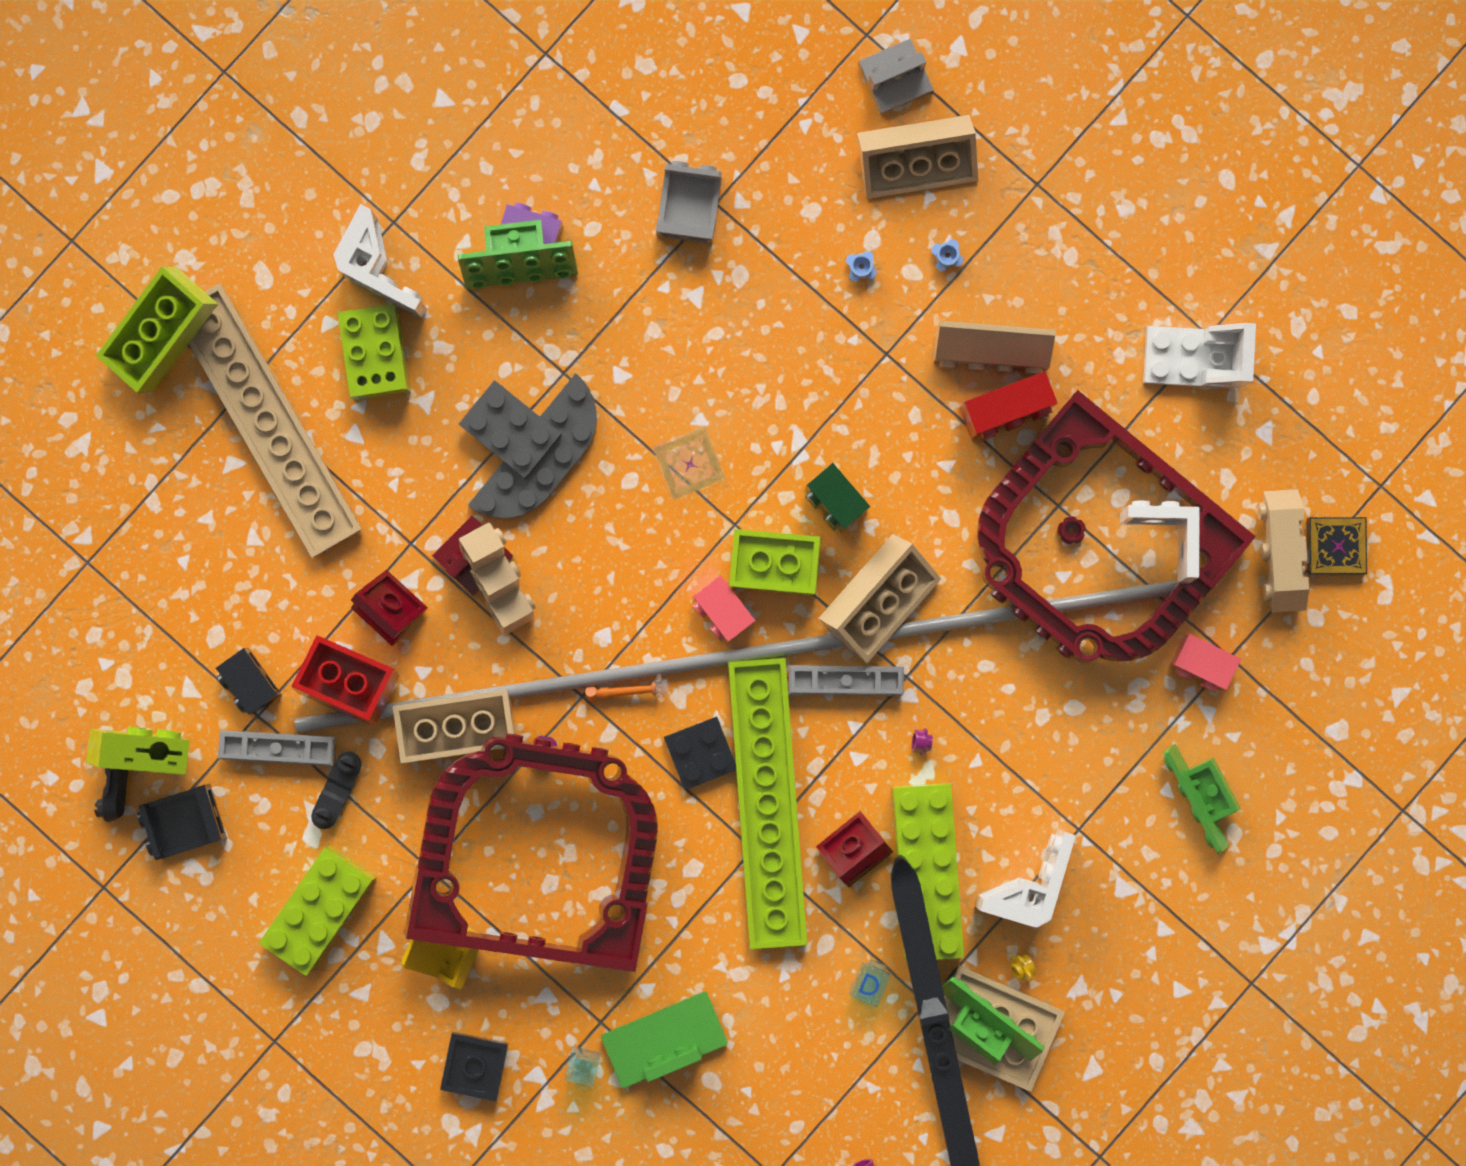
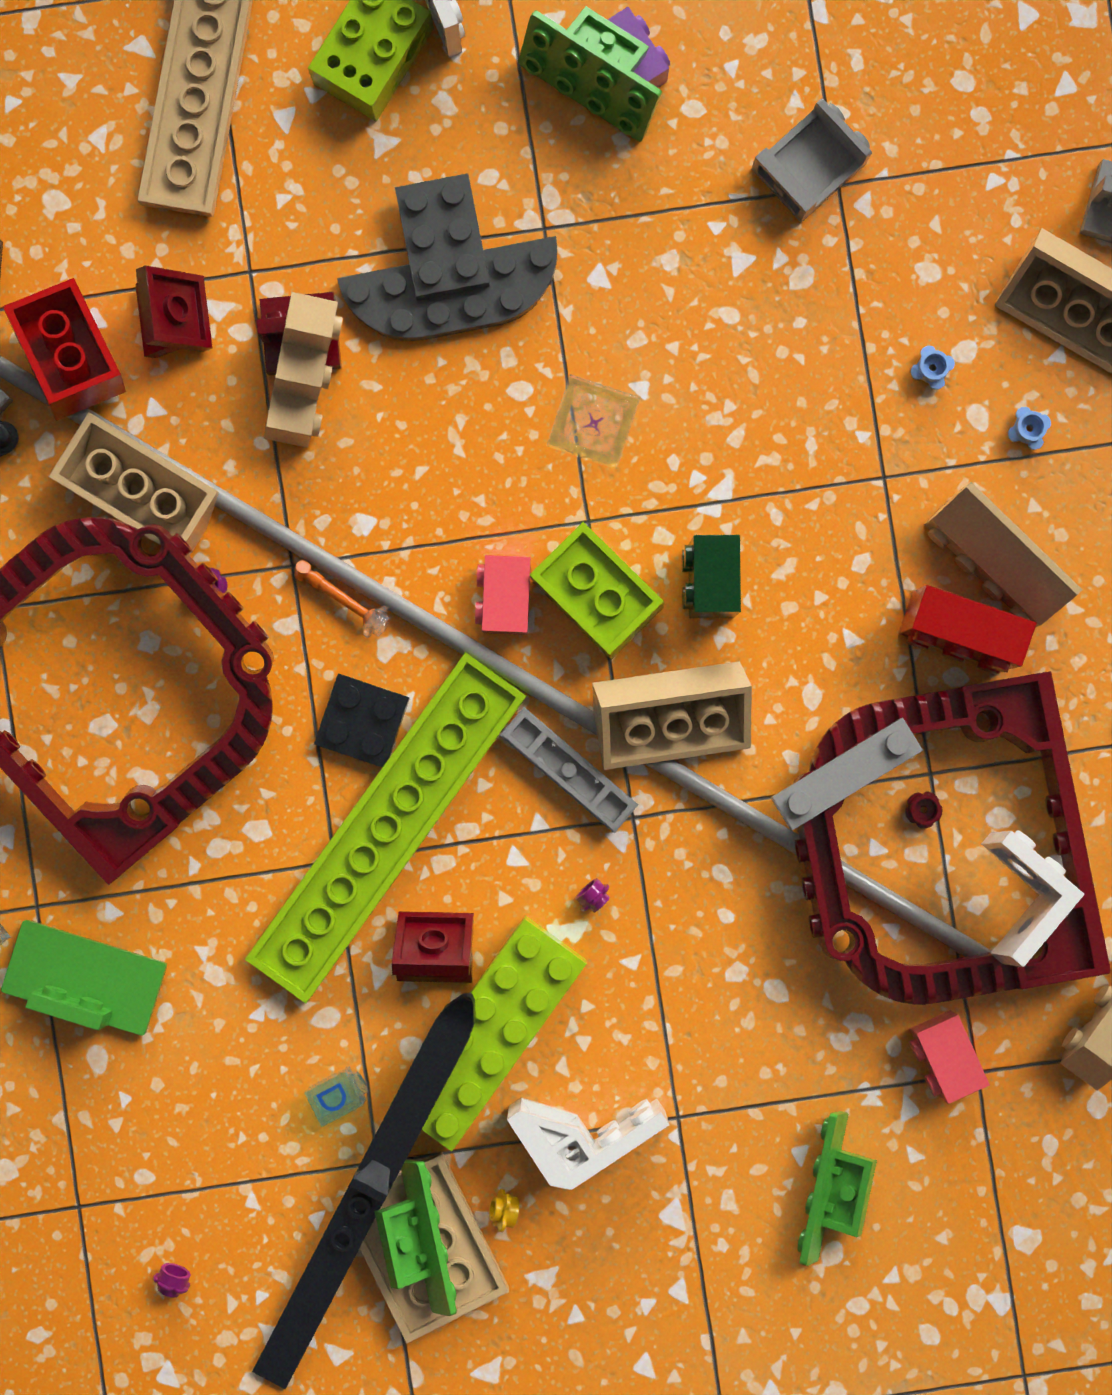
camera: 45 degrees right, 0 degrees up
none -> light grey plate [770,718,923,830]

